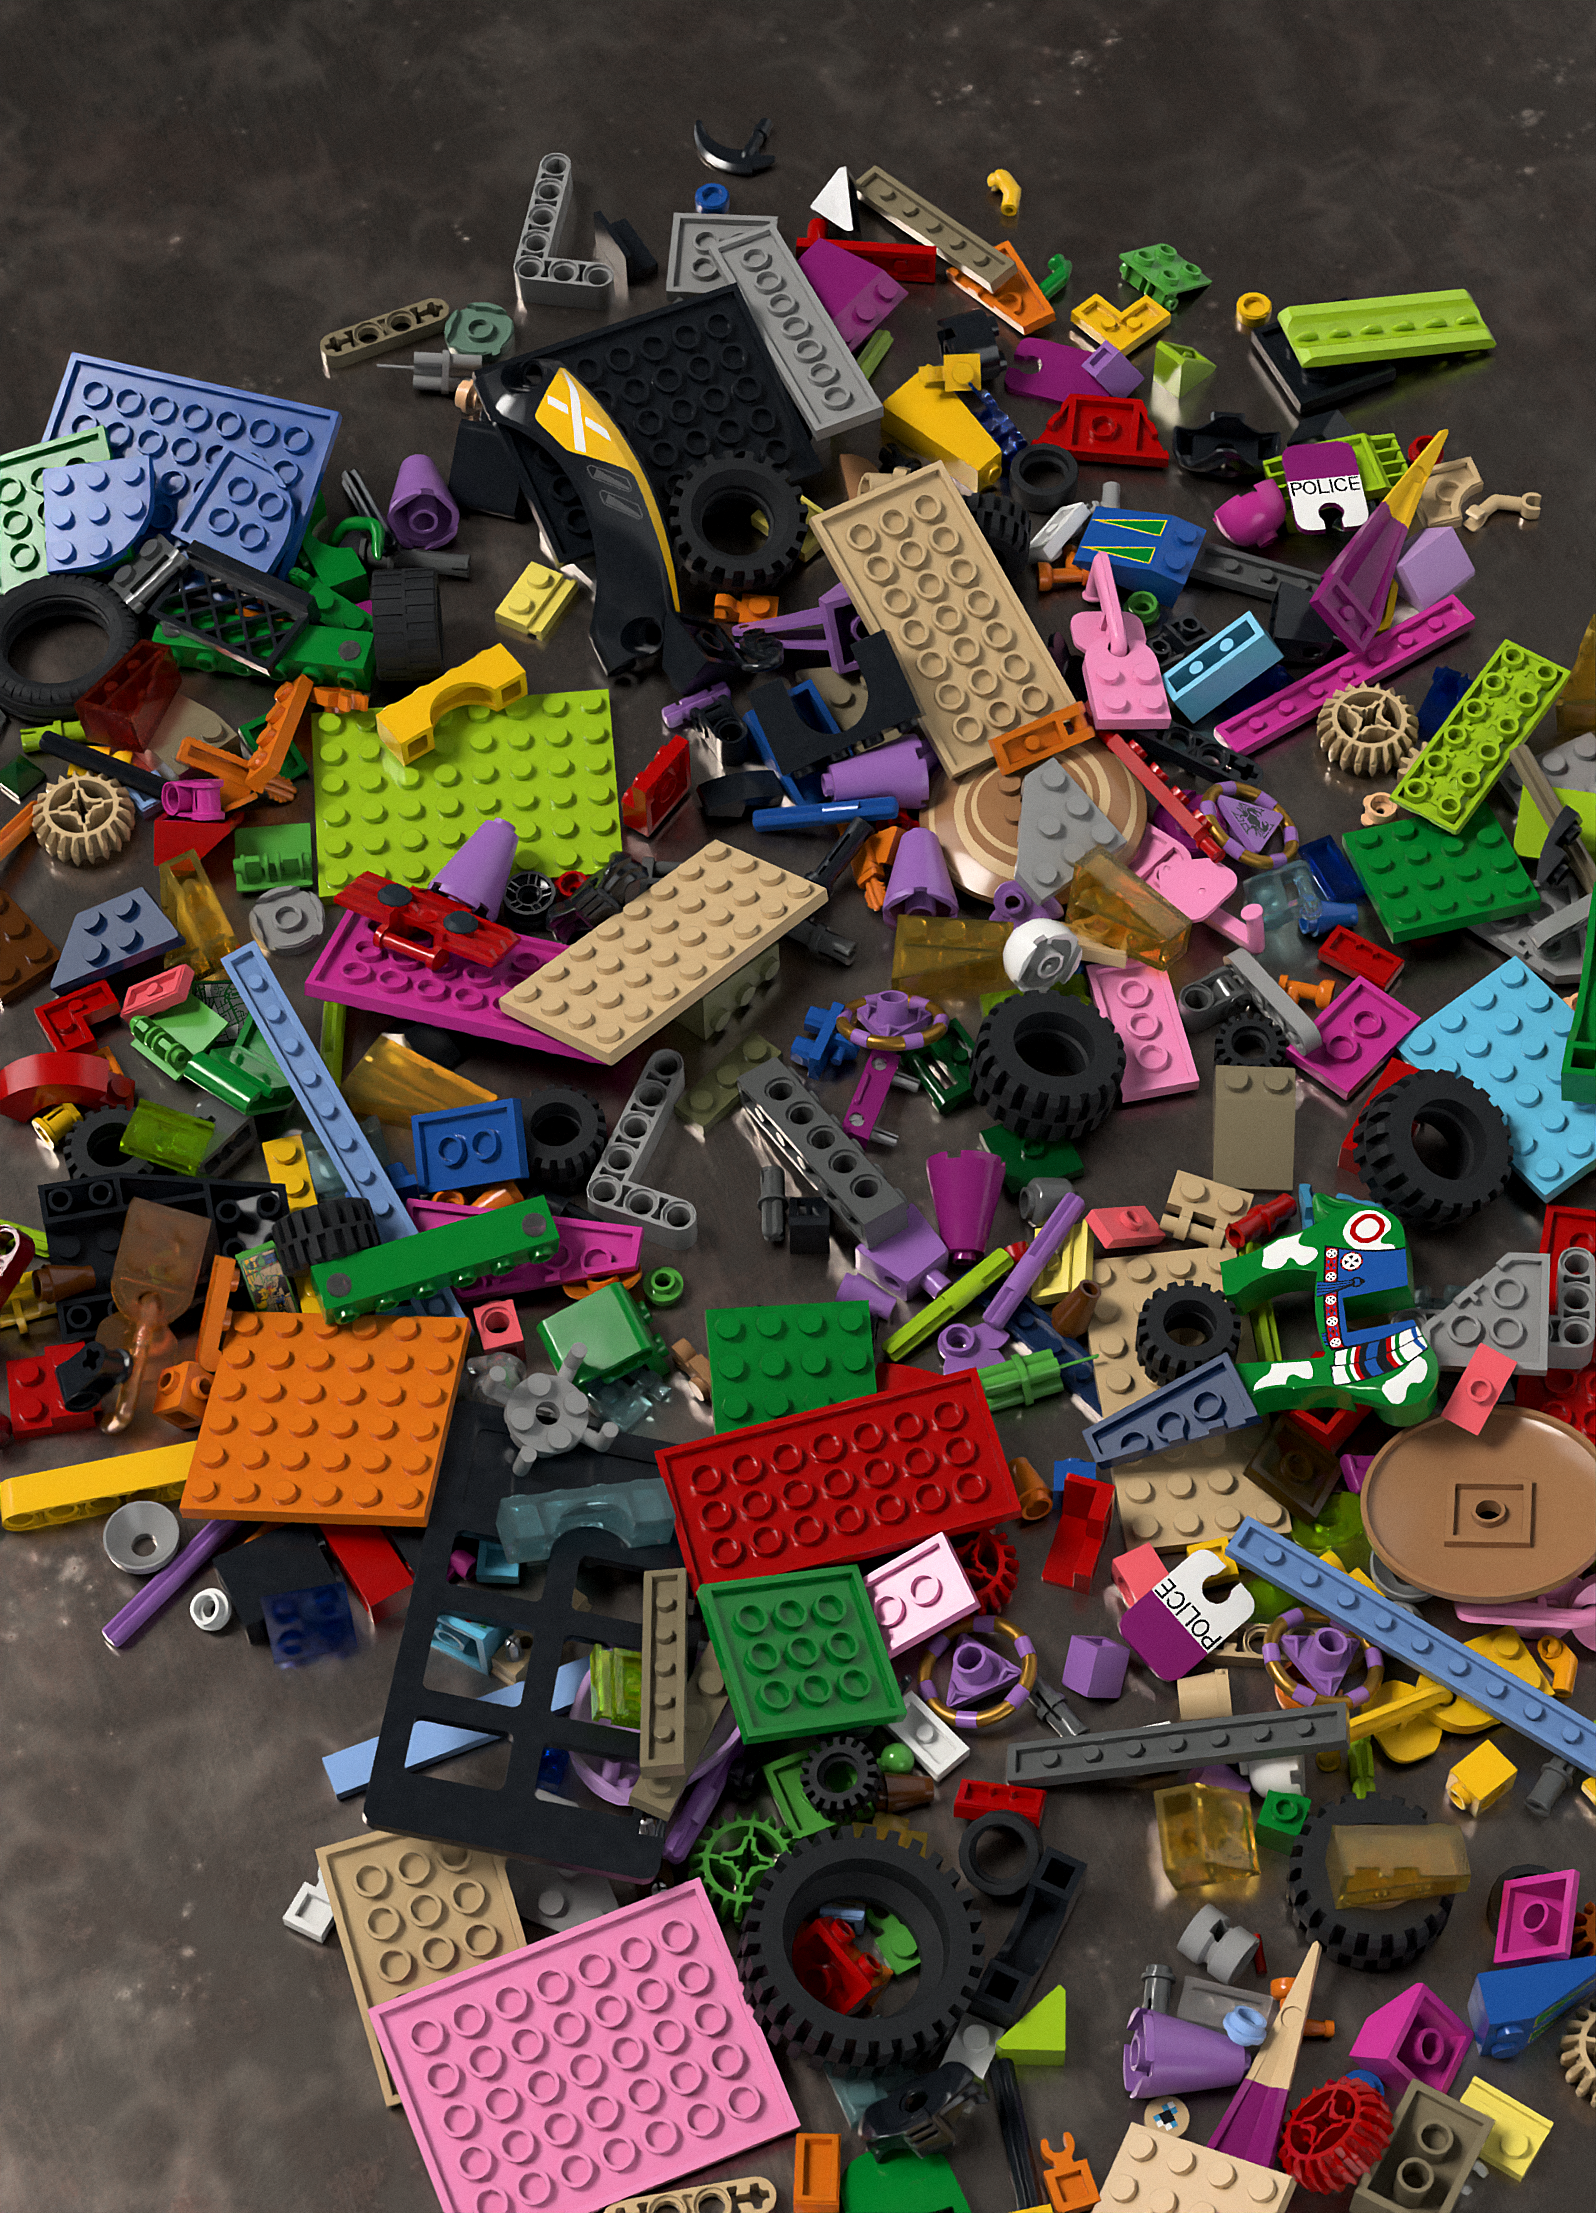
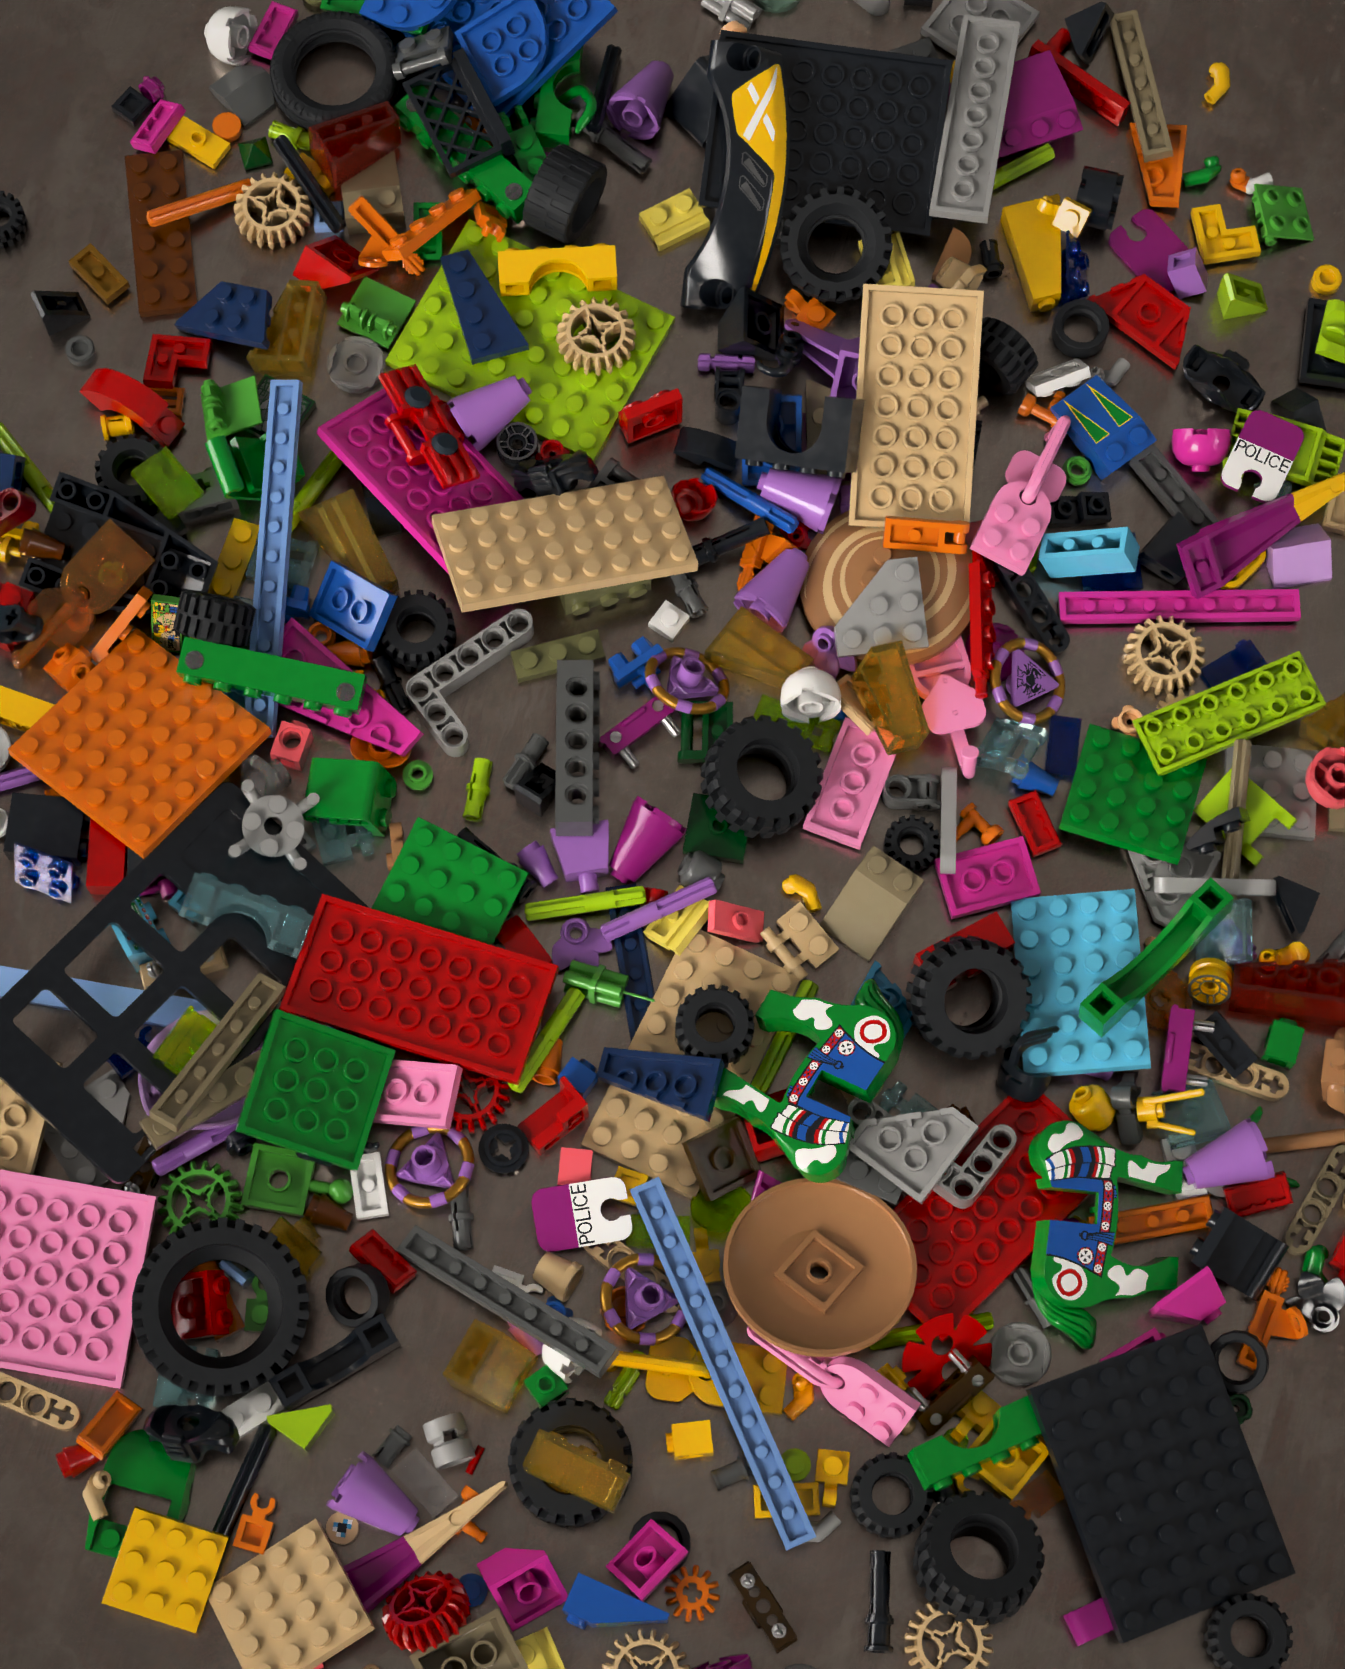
camera: 30 degrees right, 15 degrees up
coral plate [120,964,195,1024] -> none
dark pink piece [161,779,225,820] -> none
black tyre [800,1736,884,1823] -> none
black animal [1047,632,1088,704] -> none
reddish brown cone [1051,1279,1101,1338] -> none
medium lavender panel [1062,1635,1130,1698] -> none
light blue plate [1223,2005,1267,2047] -> none
red pin [1225,1193,1297,1248] -> none
coral plate [1440,1342,1518,1436] -> none
none -> dark blue wing [440,250,529,365]
none -> lime pin [462,758,493,822]
none -> black gear [478,1124,529,1175]
none -> lime axle [508,987,585,1093]
none -> tan gear [556,297,636,377]
none -> white plate [648,600,690,643]
none -> red hair [671,477,718,522]
none -> yellow arm [782,874,822,913]
none -> black helmet [997,1026,1059,1102]
none -> arm [1229,168,1273,194]

